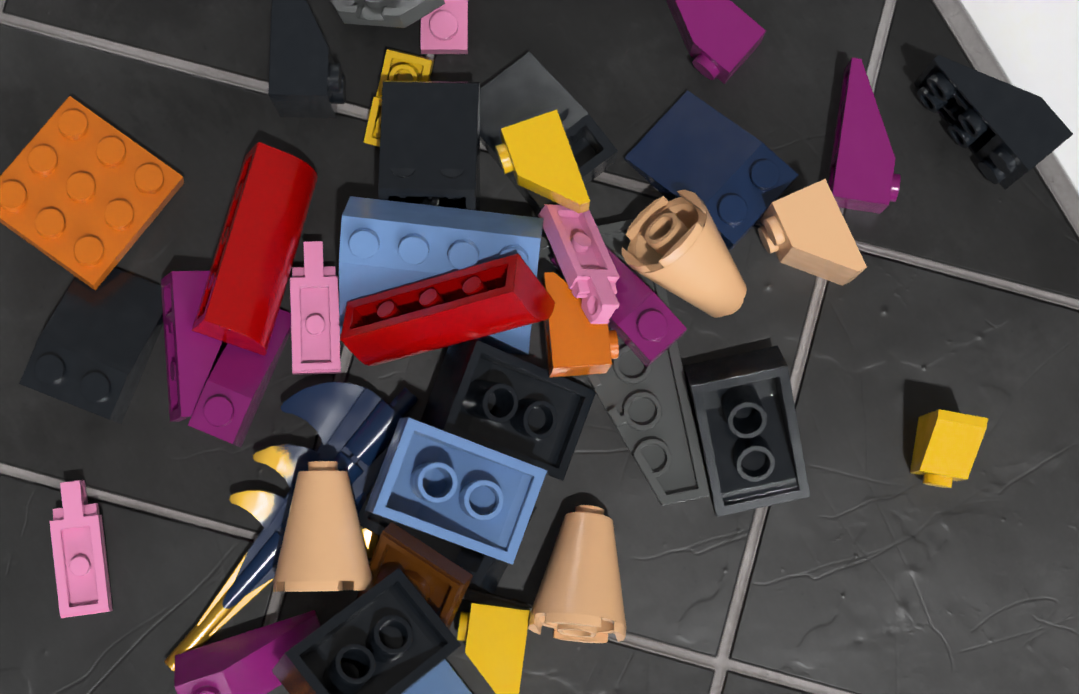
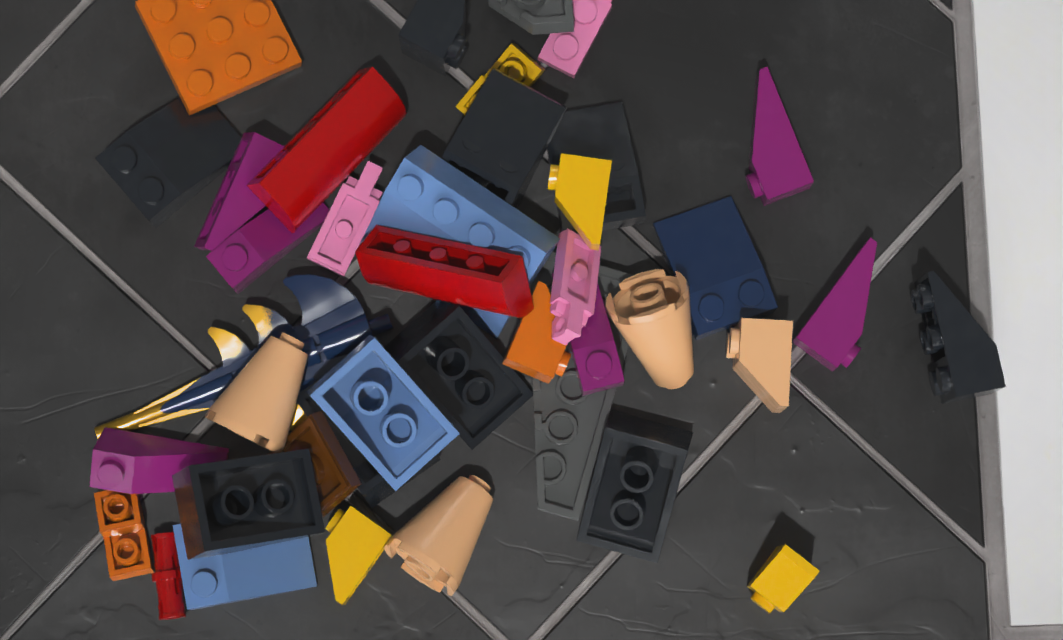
camera: 30 degrees right, 0 degrees up
bright pink hinge [49,480,113,618] -> none

